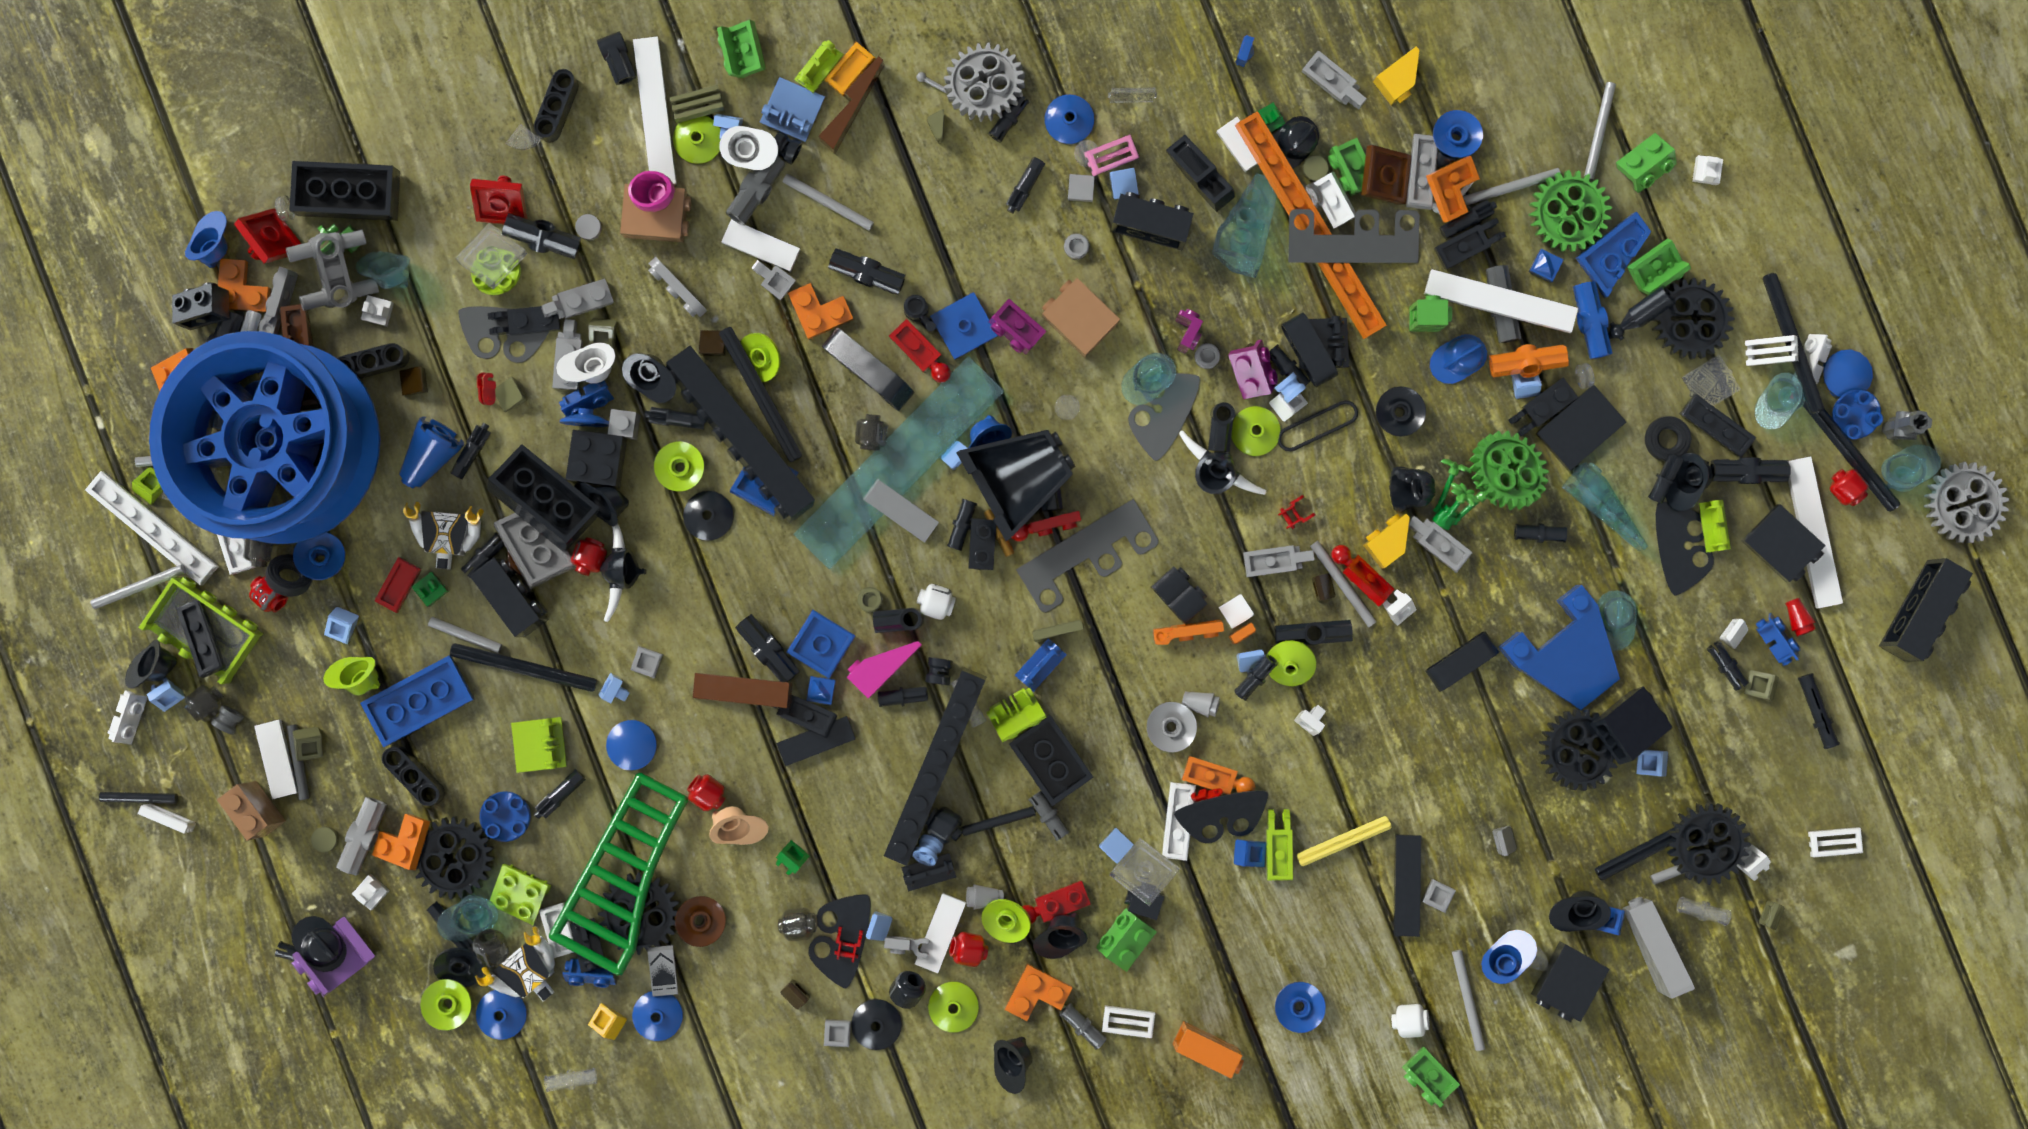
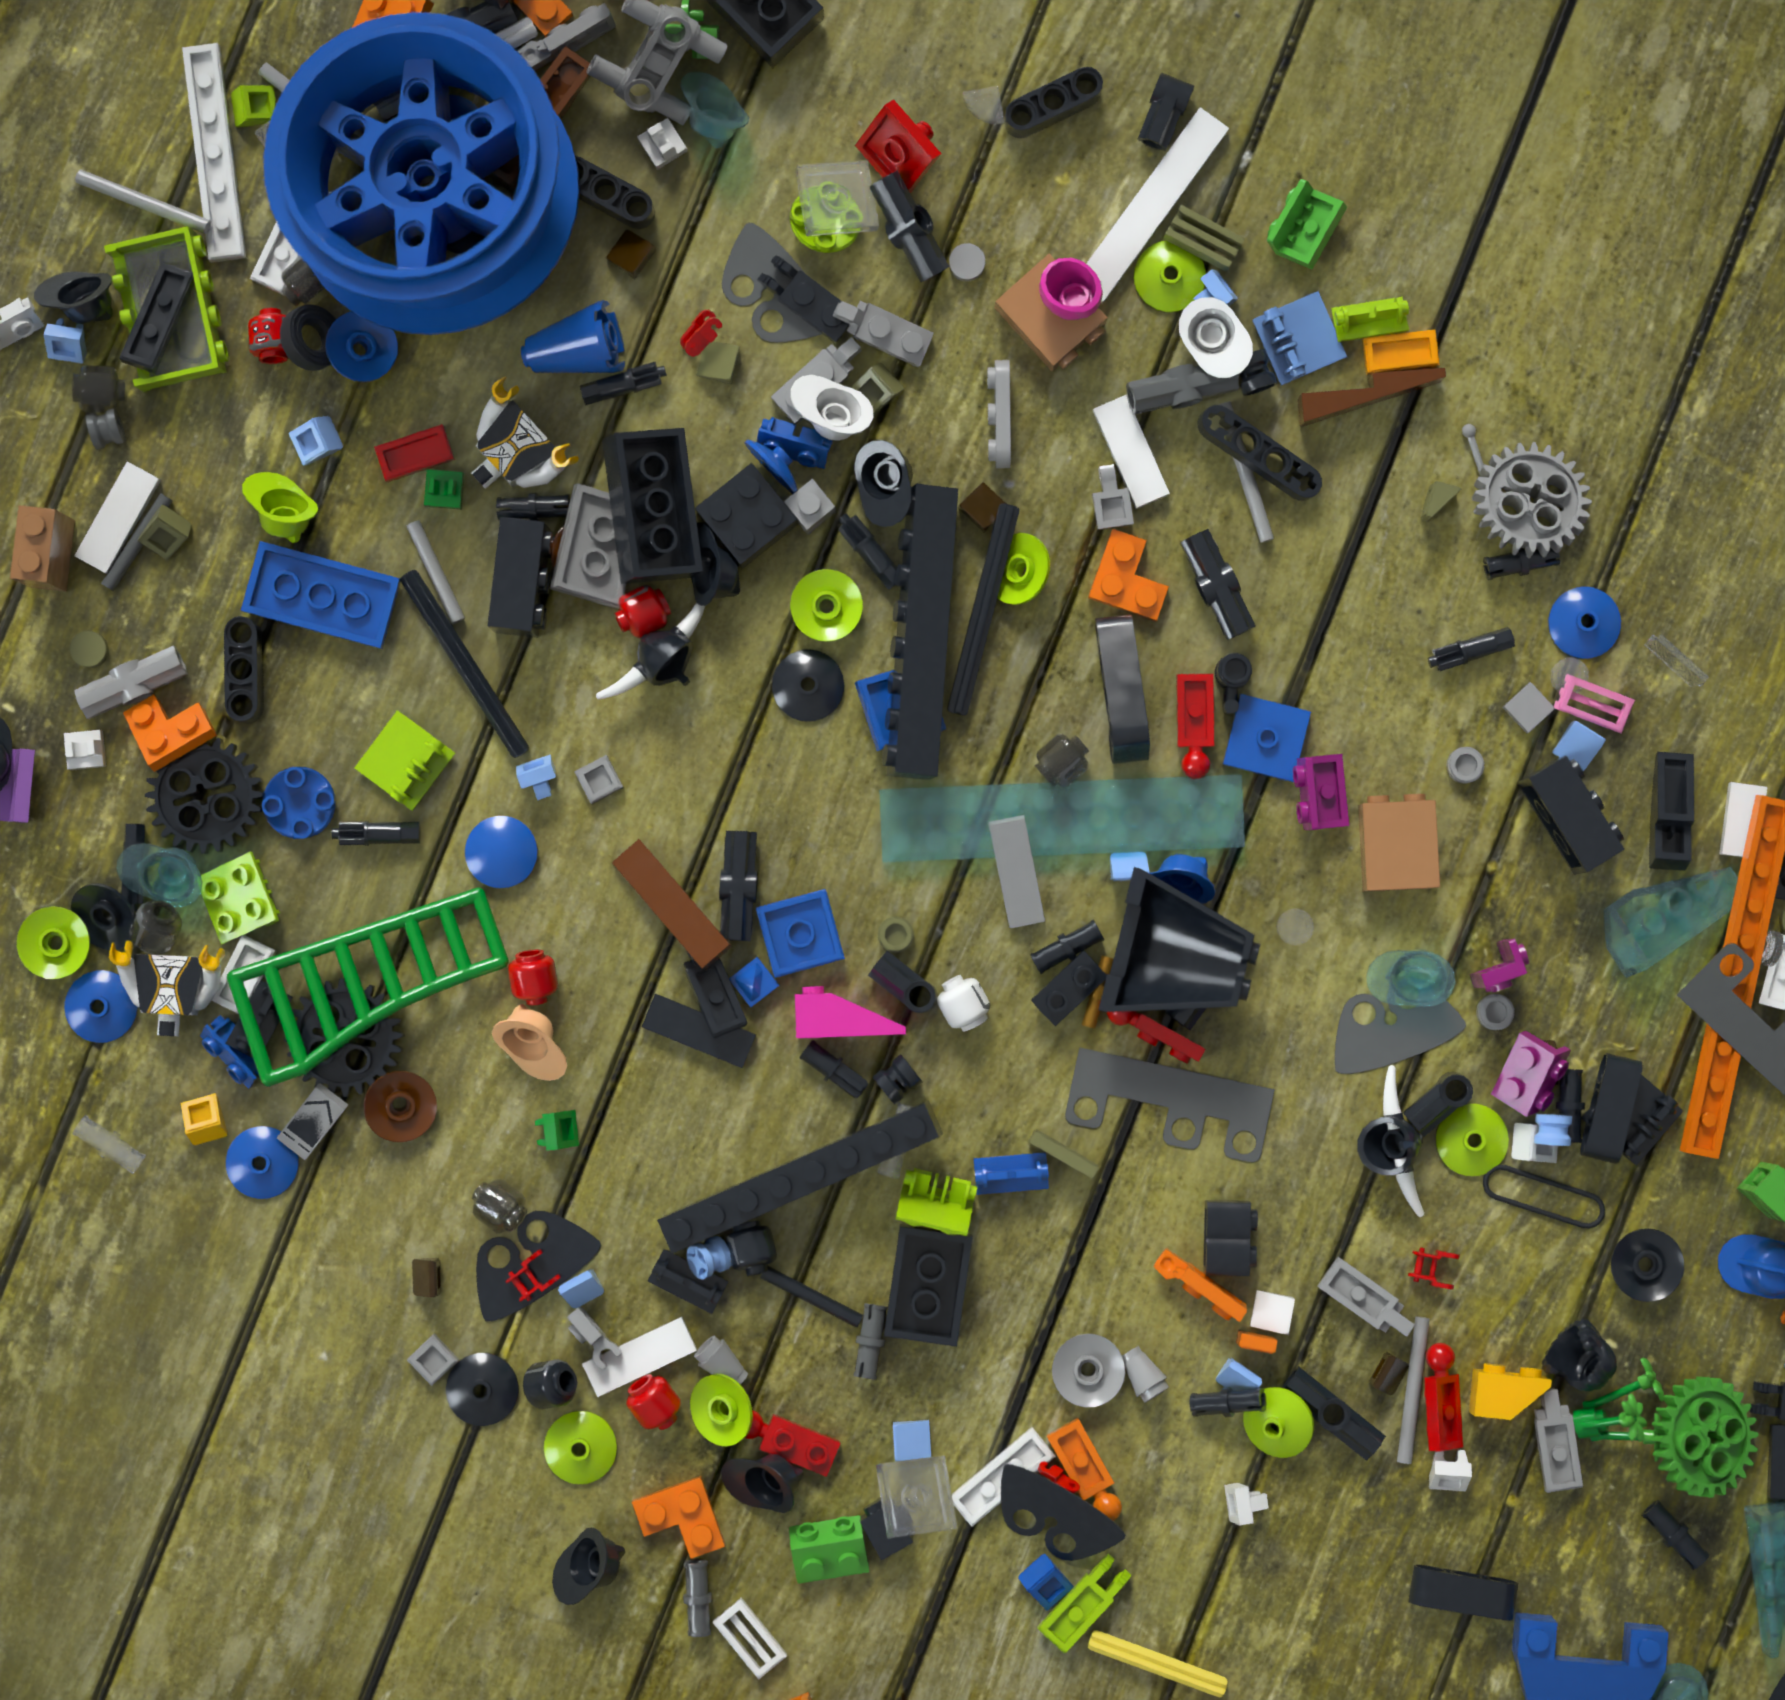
camera: 50 degrees right, 0 degrees up
none -> black beam [1197,405,1322,501]

